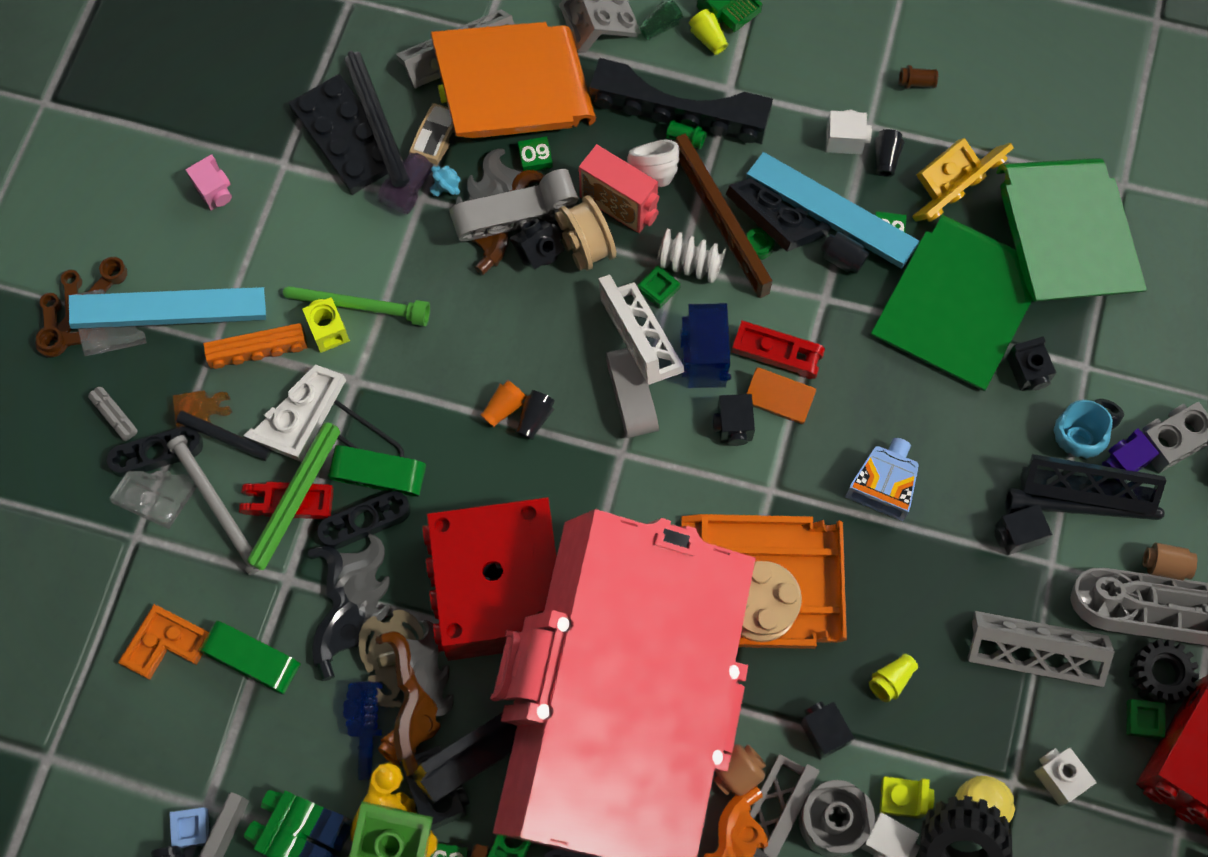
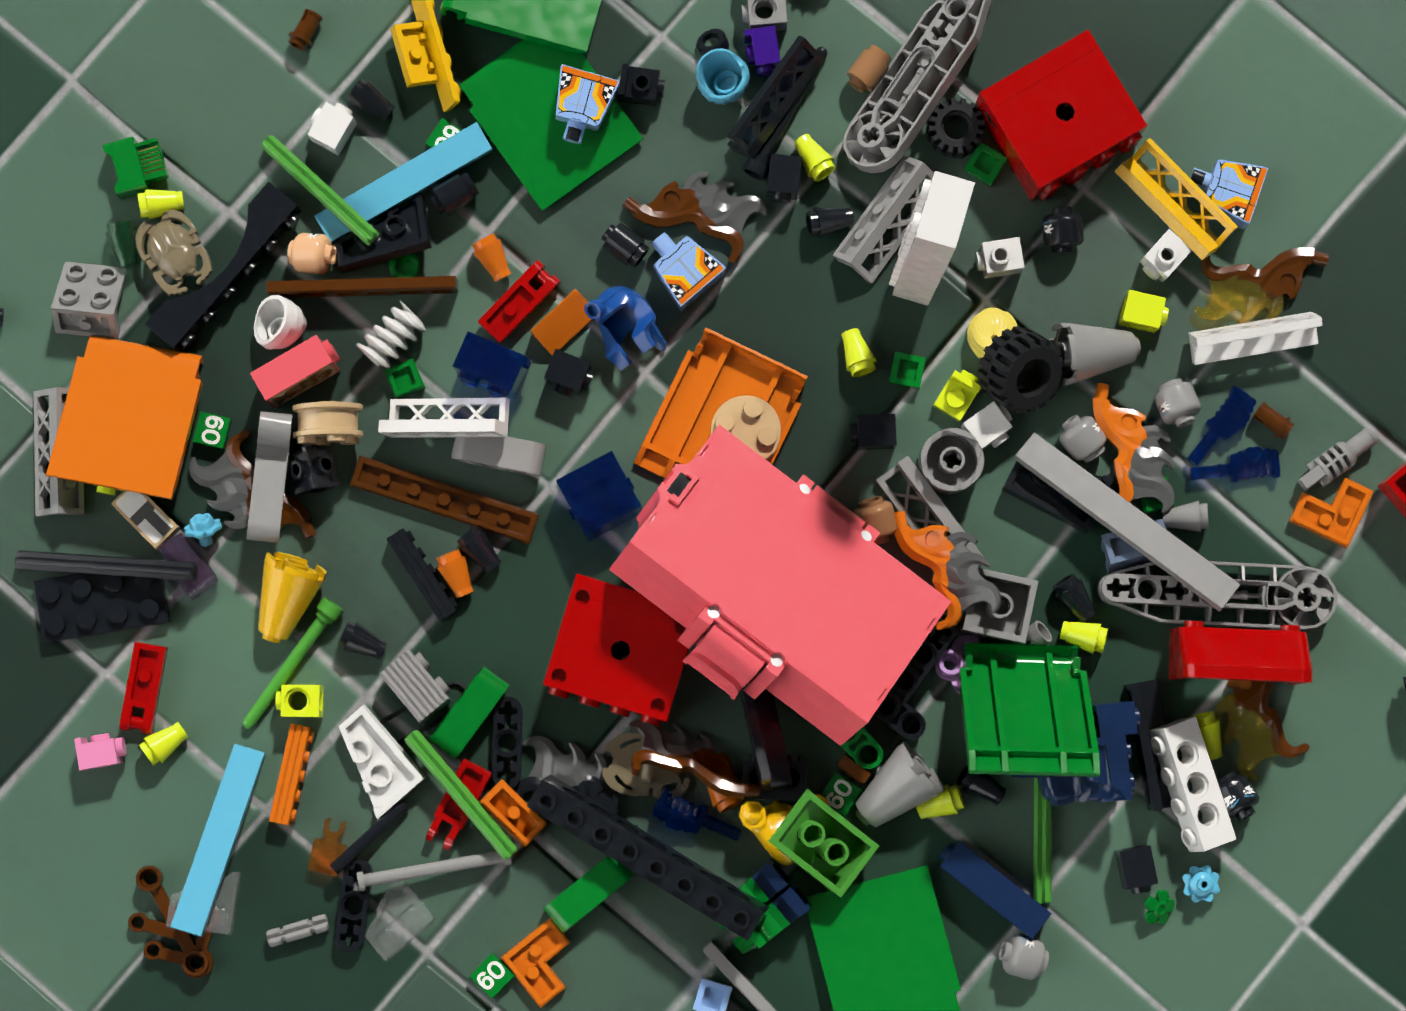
camera: 65 degrees left, 15 degrees up
green pin [666,120,706,149] -> none
none -> red plate [119,642,168,735]
none -> dark tan shield [135,210,213,296]
none -> neon yellow cone [139,722,188,766]
none -> yellow cone [258,552,327,643]
none -> bright green axle [261,135,379,245]
none -> light nougat head [287,233,337,274]
none -> black cone [338,621,387,660]
none -> reddish brown tile [350,456,540,545]
none -> light grey brick [379,650,452,725]
none -> black piece [387,528,458,623]
none -> green tile [469,952,515,998]
none -> orange cone [472,233,512,282]
none -> orange slope [479,779,548,847]
none -> black brick [527,775,770,941]
none -> torso [556,64,619,144]
none -> clear blue brick [556,451,643,542]
none -> blue piece [584,286,667,371]
none -> black brick [601,223,649,268]
none -> piece [622,171,768,264]
none -> neon yellow cone [794,134,836,182]
none -> black cone [806,207,854,238]
none -> green tile [888,351,926,390]
none -> white brick [889,171,975,306]
none -> black head [1042,206,1084,252]

